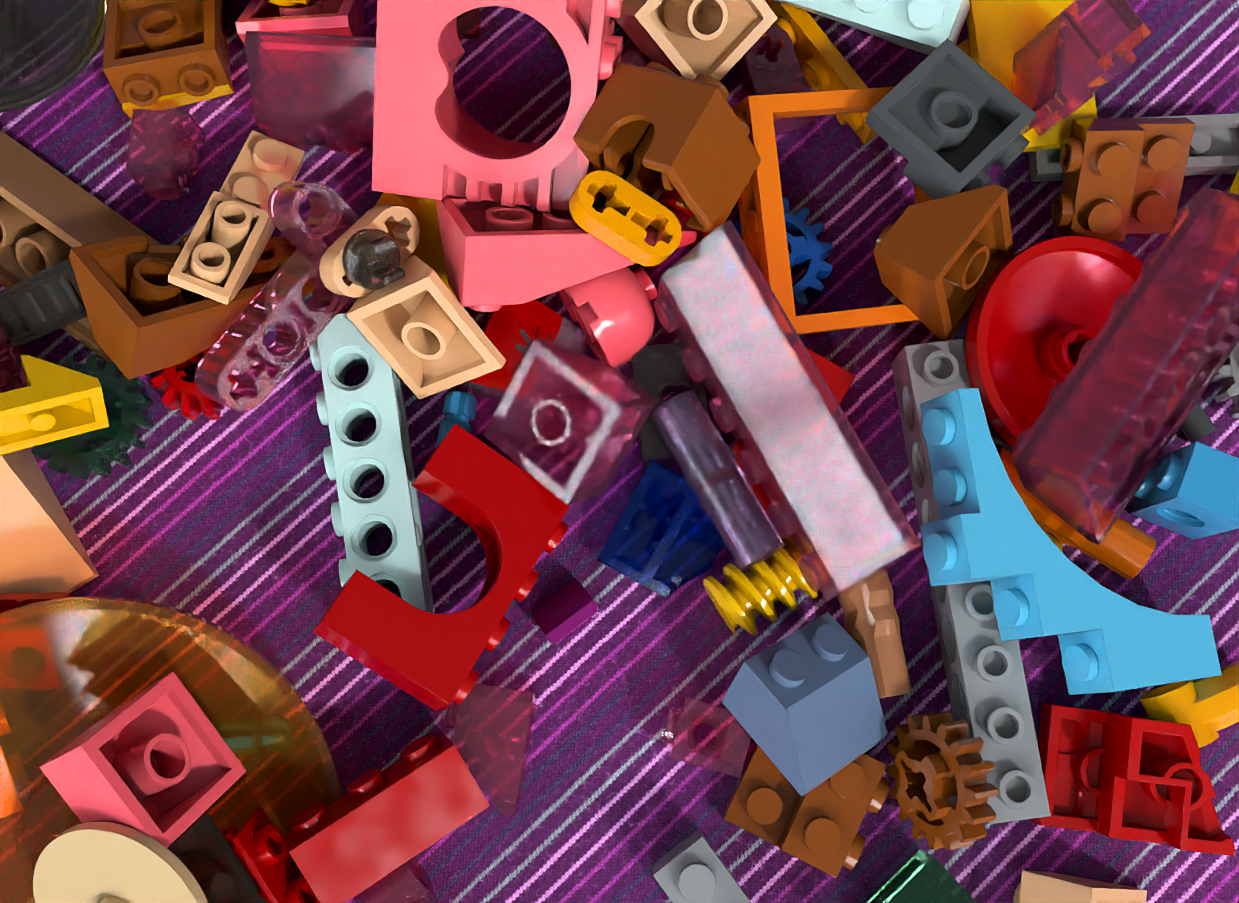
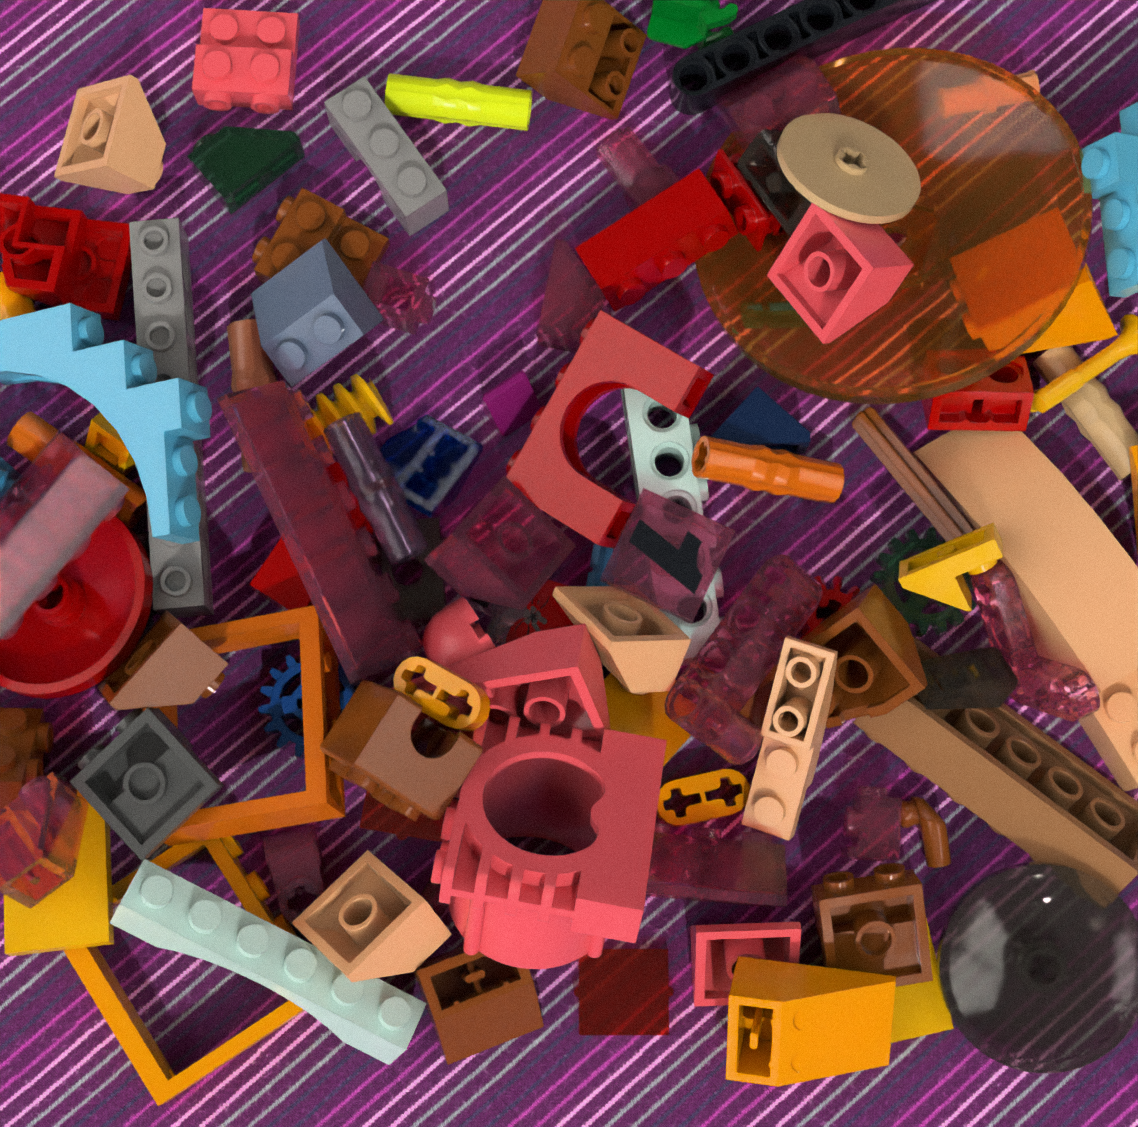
camera: 175 degrees right, 0 degrees up
light nougat beam [319,205,421,298] -> none
clear smoke plate [342,228,406,290] -> none
dark orange gear [885,711,999,851] -> none
none -> clear pink tile [600,488,735,624]
none -> light orange beam [657,769,750,827]
none -> orange axle [691,435,845,504]
none -> dark blue slope [711,386,811,454]
none -> dark orange axle [852,407,975,542]
none -> dark orange arm [895,796,952,868]

